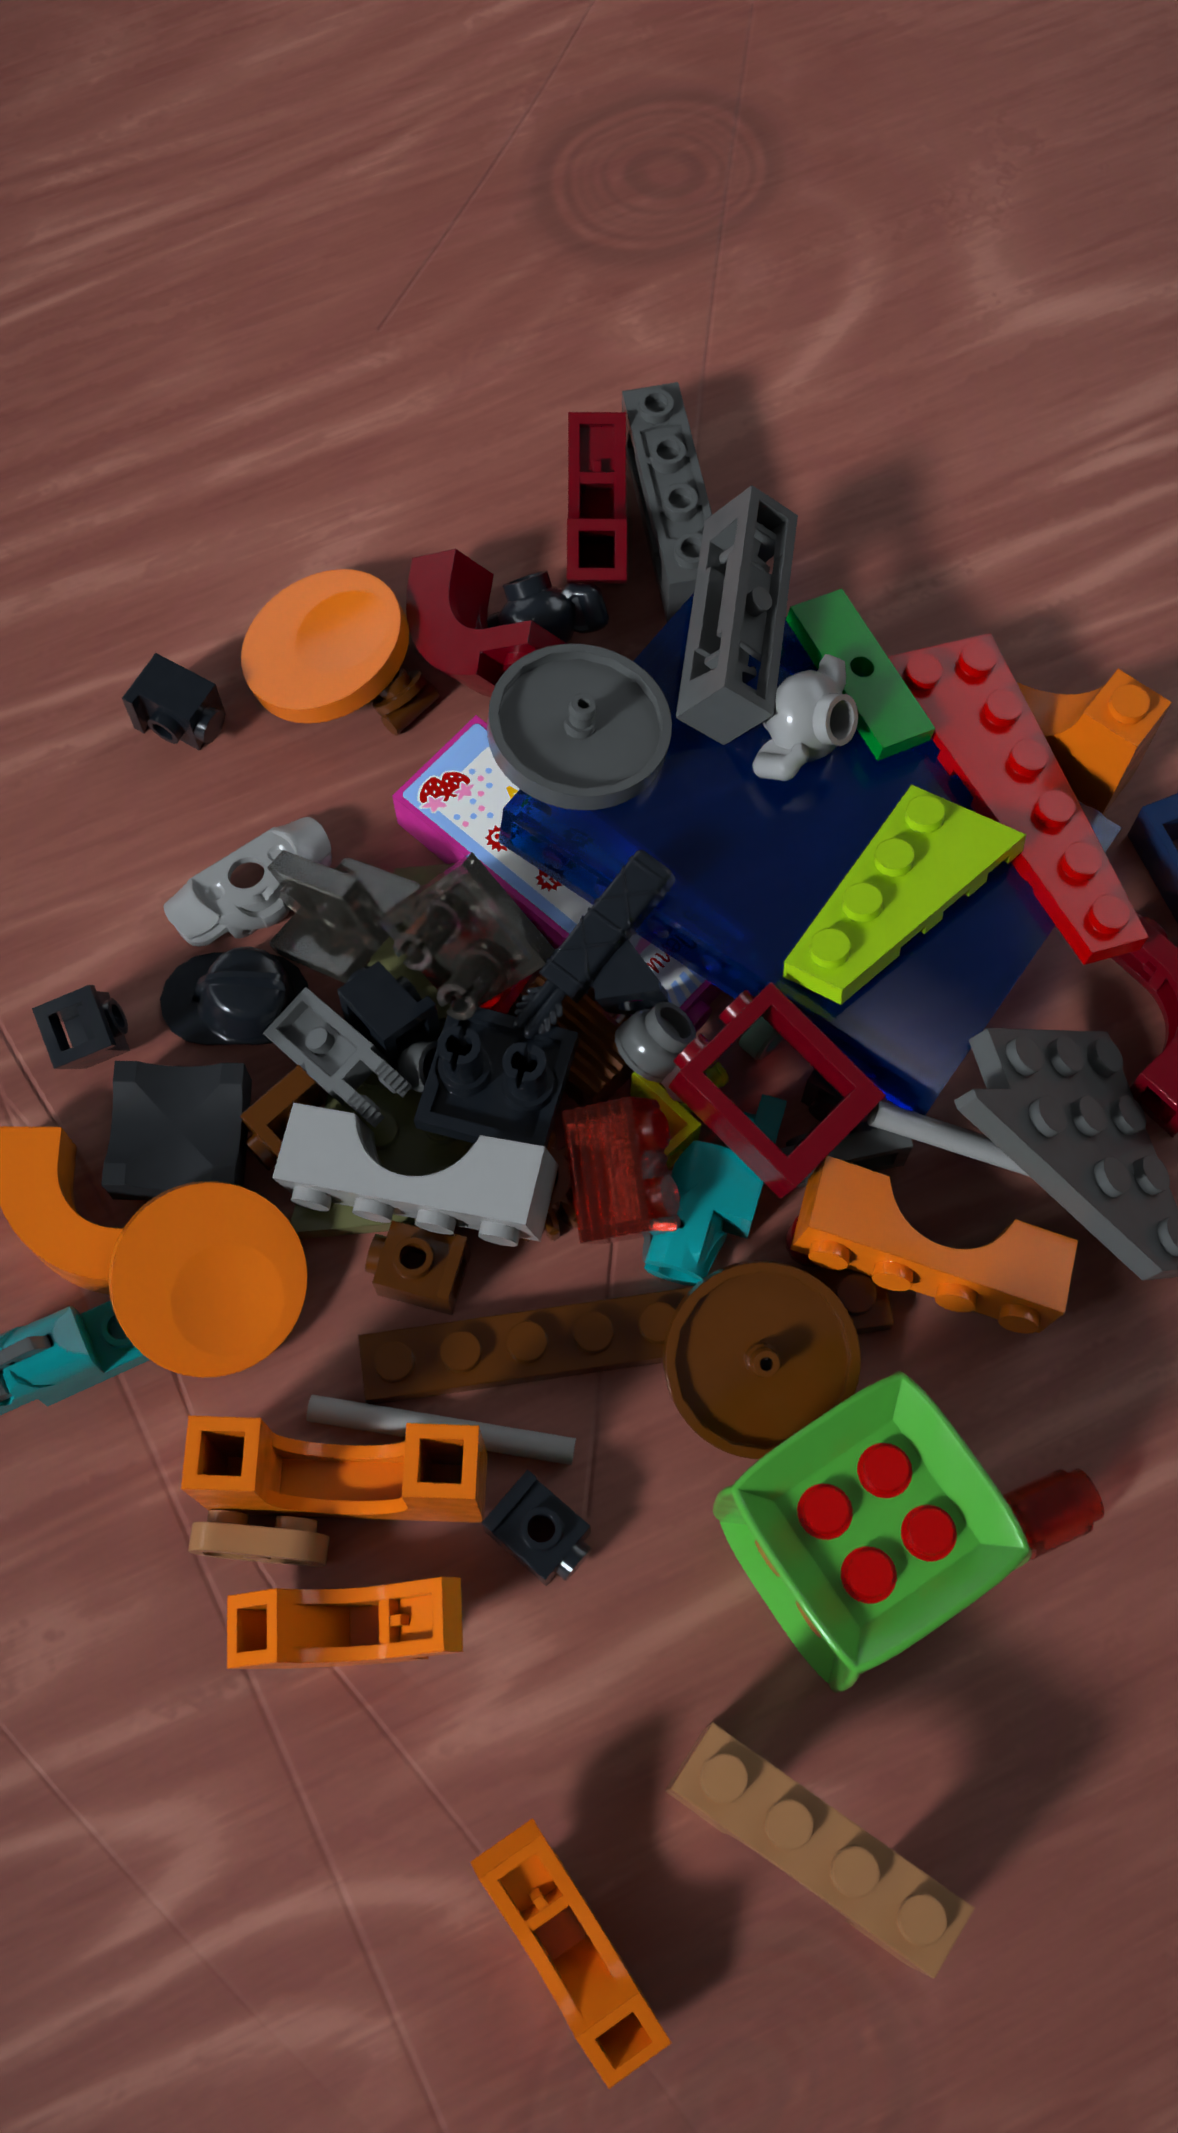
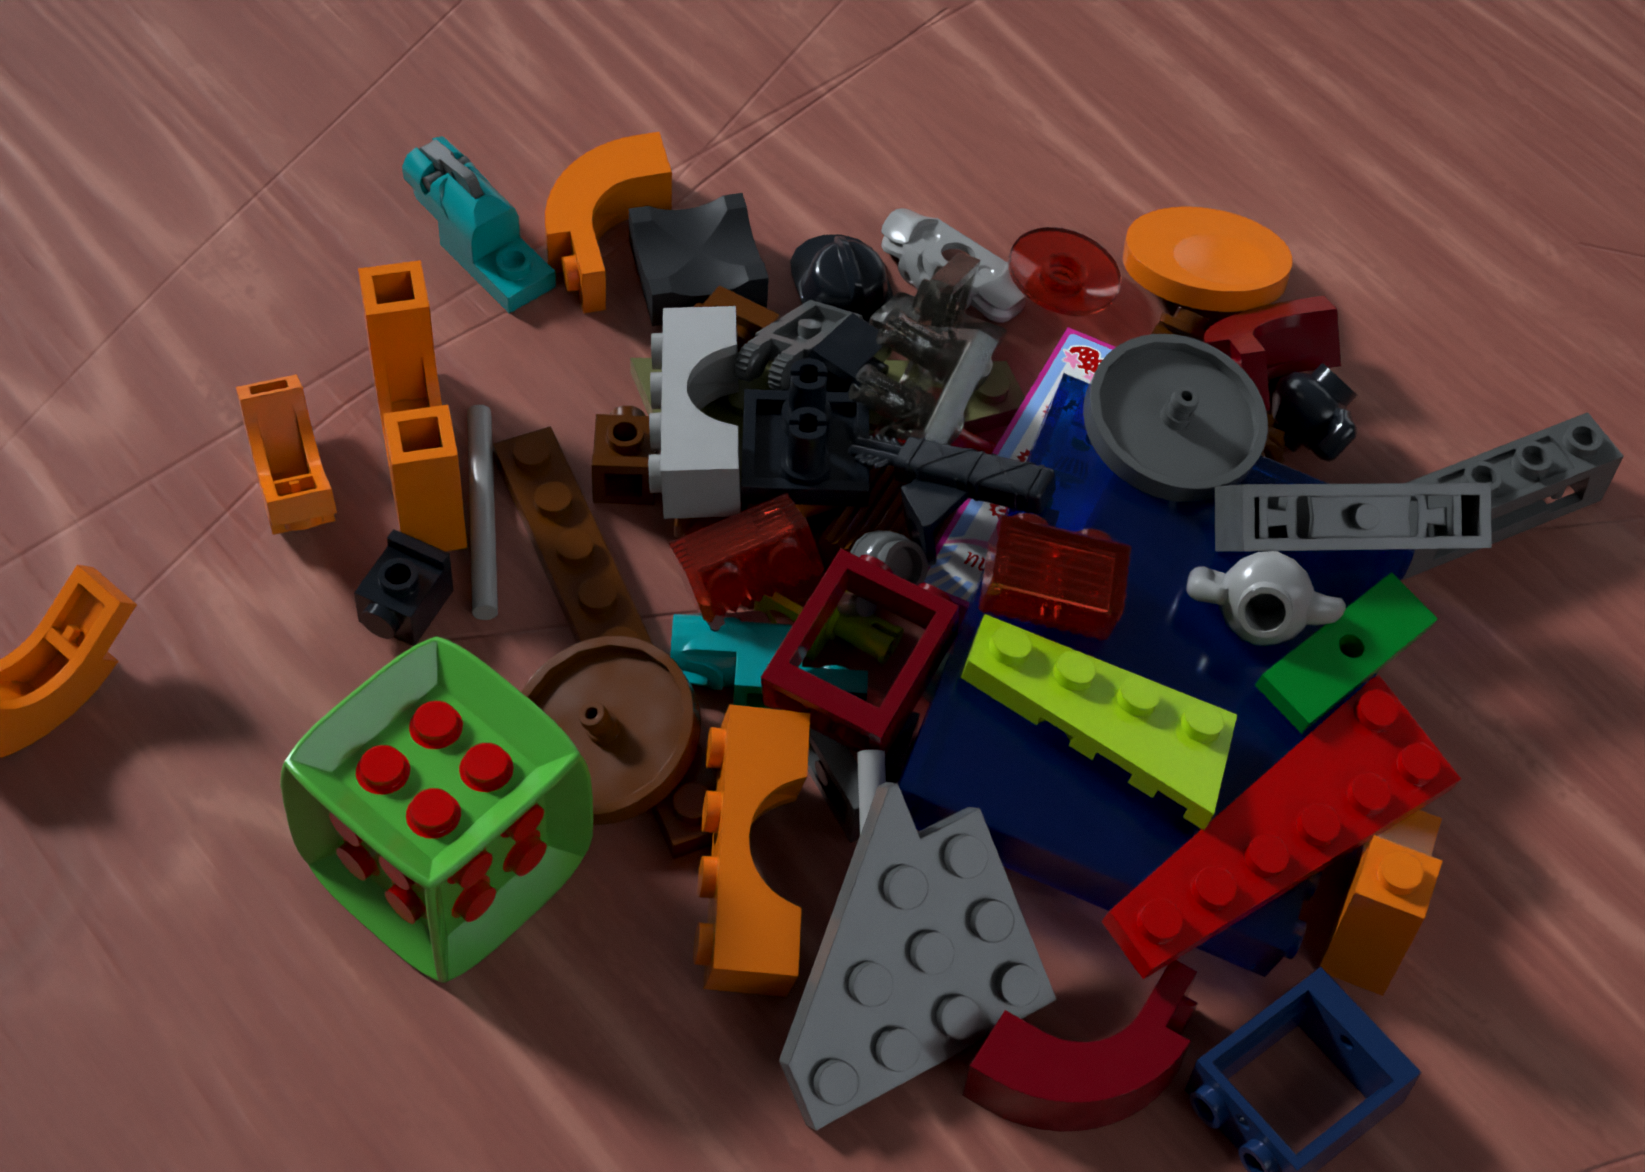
camera: 70 degrees right, 15 degrees down
black brick [32,985,130,1069] -> none
orange piece [108,1181,307,1378] -> none
black brick [122,653,226,751] -> none
medium nougat plate [188,1510,330,1567] -> none
dark red arch [567,412,627,583] -> none
medium nougat arch [665,1723,975,1979] -> none
clear red brick [1003,1468,1104,1560] -> none
none -> clear red brick [978,513,1132,641]
none -> clear red dish [1008,227,1121,316]

